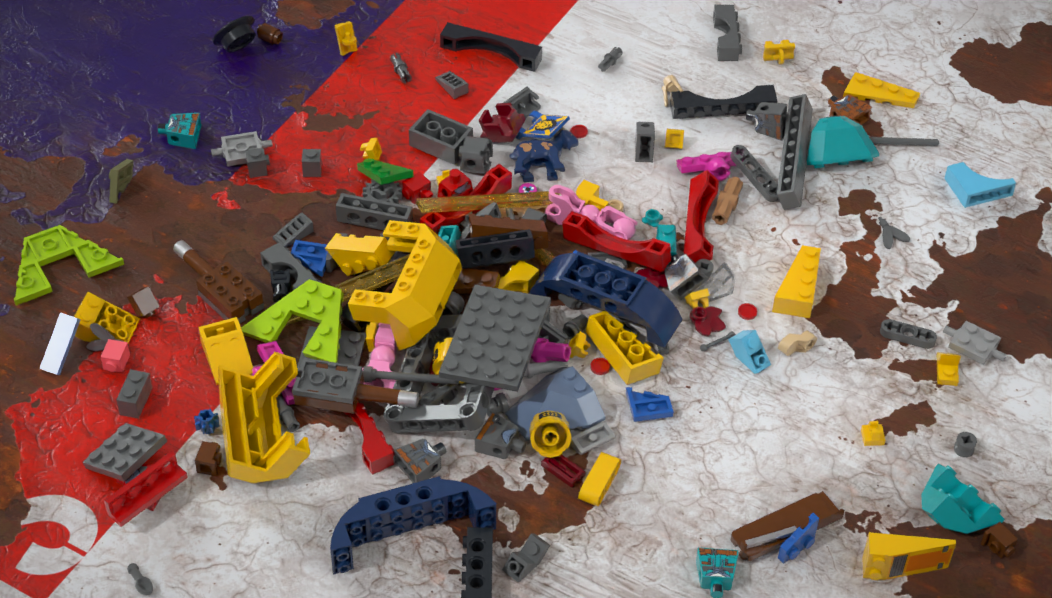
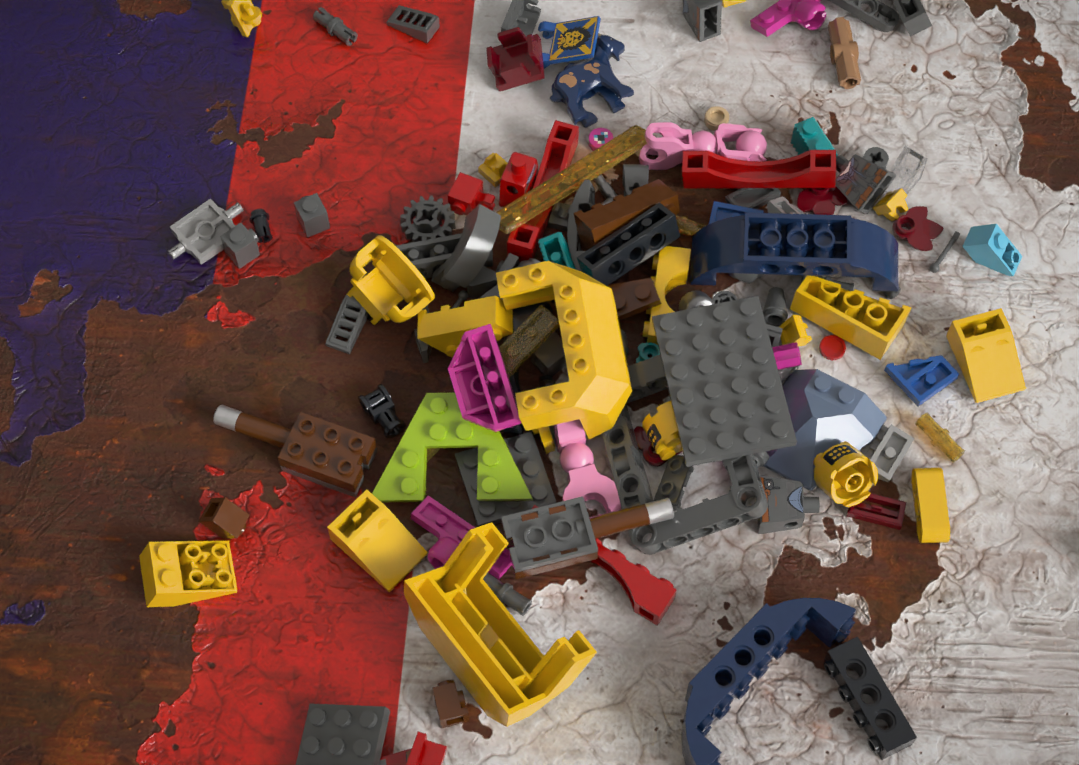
camera: 25 degrees left, 15 degrees up
lime wing [14,225,124,306] -> none
tile [40,313,80,375] -> none
dark grey piece [87,323,129,351] -> none
coral brick [101,339,130,373] -> none
olive wing [109,159,134,204] -> none
dark grey brick [116,369,152,419] -> none
teal torso [158,113,202,149] -> none
blue gear [194,409,220,434] -> none
black wheel [212,16,256,53] -> none
reddish brown brick [257,23,283,45] -> none
dark grey arch [260,243,322,290] -> none
blue wing [291,240,328,277] -> none
green wing [357,159,414,185] -> none
yellow tile [360,138,382,161] -> none
dark grey piece [363,366,459,384] -> none
dark grey torso [394,439,447,483] -> none
dark grey brick [409,109,473,165] -> none
dark grey brick [459,136,493,174] -> none
dark grey slope [502,533,551,582] -> none
red piece [570,125,588,138] -> none
yellow brick [576,180,609,211] -> none
teal plate [642,209,663,227] -> none
red arch [684,170,719,263] -> none
red piece [738,303,757,320] -> none
yellow wedge [772,245,821,318] -> none
tan piece [778,330,817,356] -> none
dark grey piece [878,217,910,249] -> none
none -> black pin [249,209,273,243]
none -> yellow piece [346,235,435,325]
none -> dark grey arch [431,204,501,292]
none -> dark pink wedge [448,324,521,432]
none -> clear yellow pin [915,412,965,463]
none -> yellow slope [946,308,1026,403]

